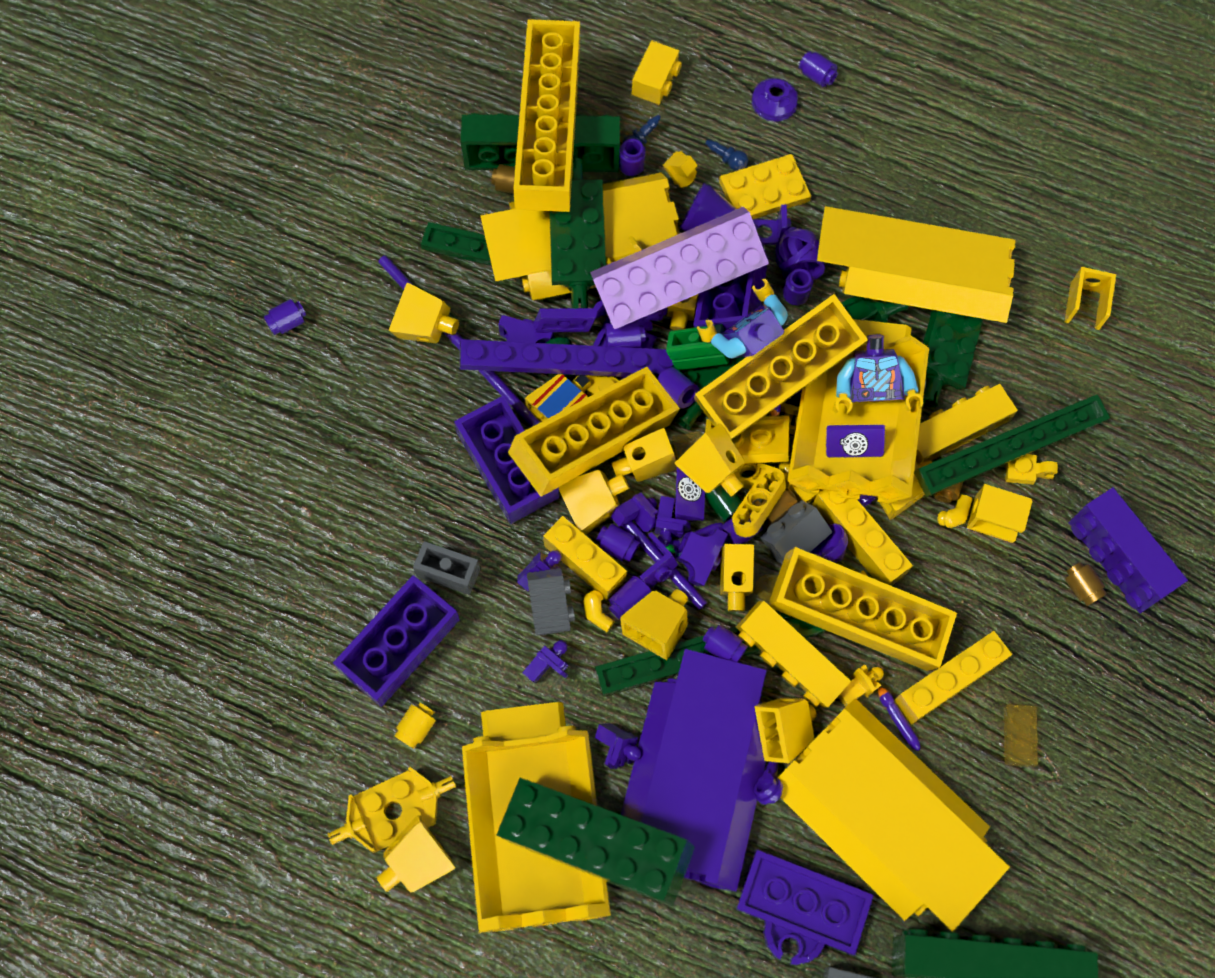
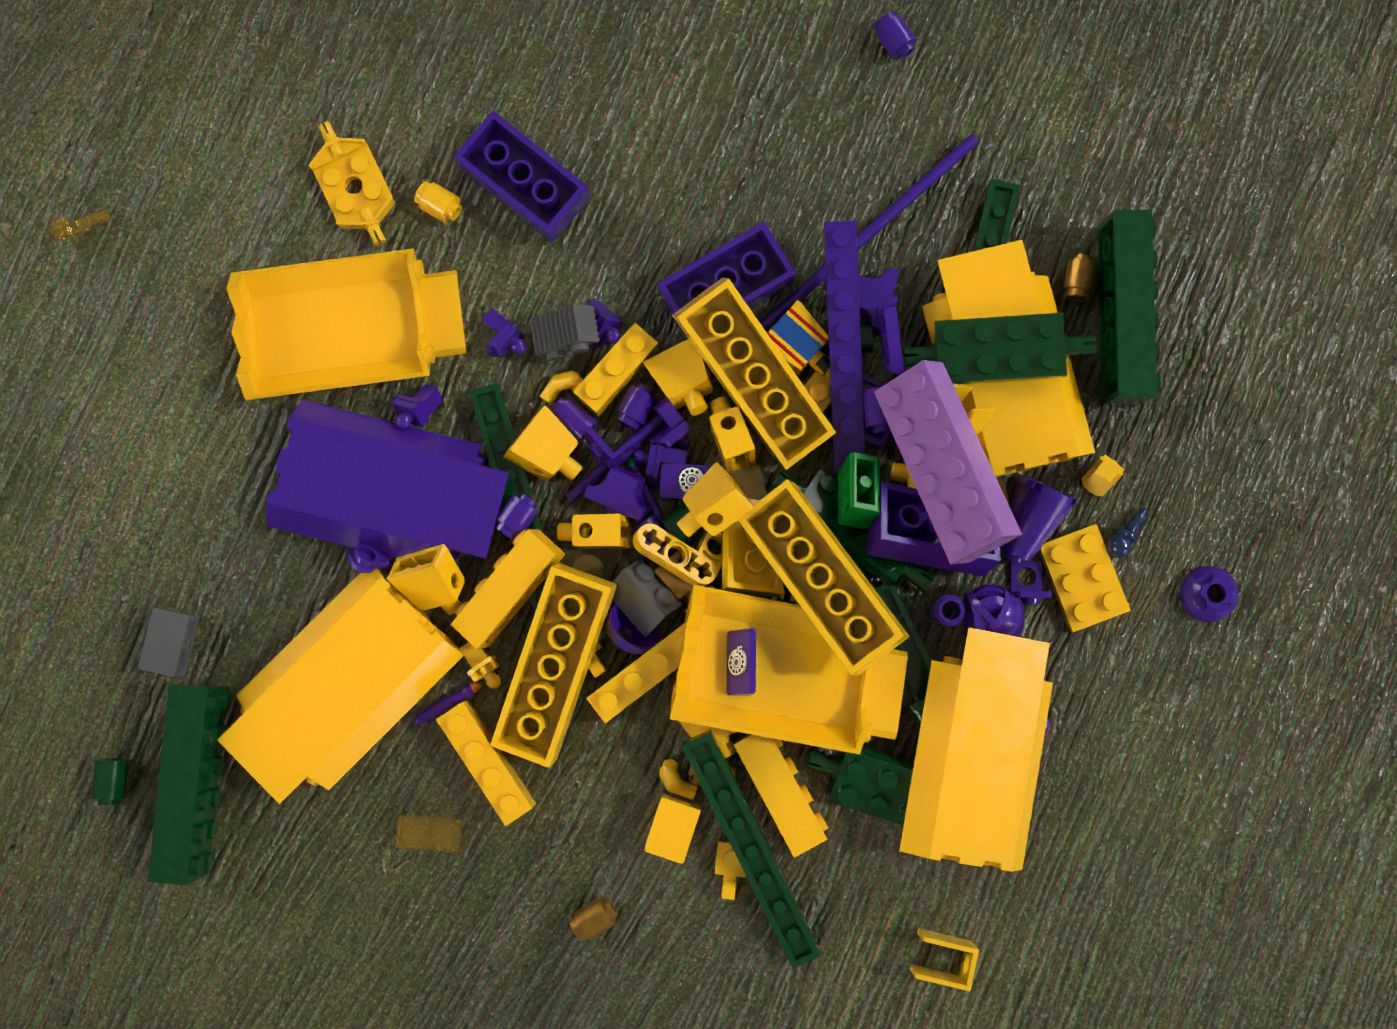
camera: 90 degrees right, 15 degrees up
yellow torso [376,816,455,893] -> none
yellow torso [389,283,459,343] -> none
dark grey brick [413,541,480,595] -> none
dark green brick [496,777,695,907] -> none
yellow brick [514,19,580,212] -> none
dark purple brick [619,139,645,176] -> none
dark blue bar [622,115,661,144] -> none
yellow brick [632,40,682,105] -> none
dark purple brick [657,367,699,408] -> none
torso [697,279,788,358] -> none
dark purple plate [736,850,873,965] -> none
dark purple brick [799,51,838,87] -> none
torso [833,334,923,414] -> none
dark purple brick [1068,487,1188,614] -> none

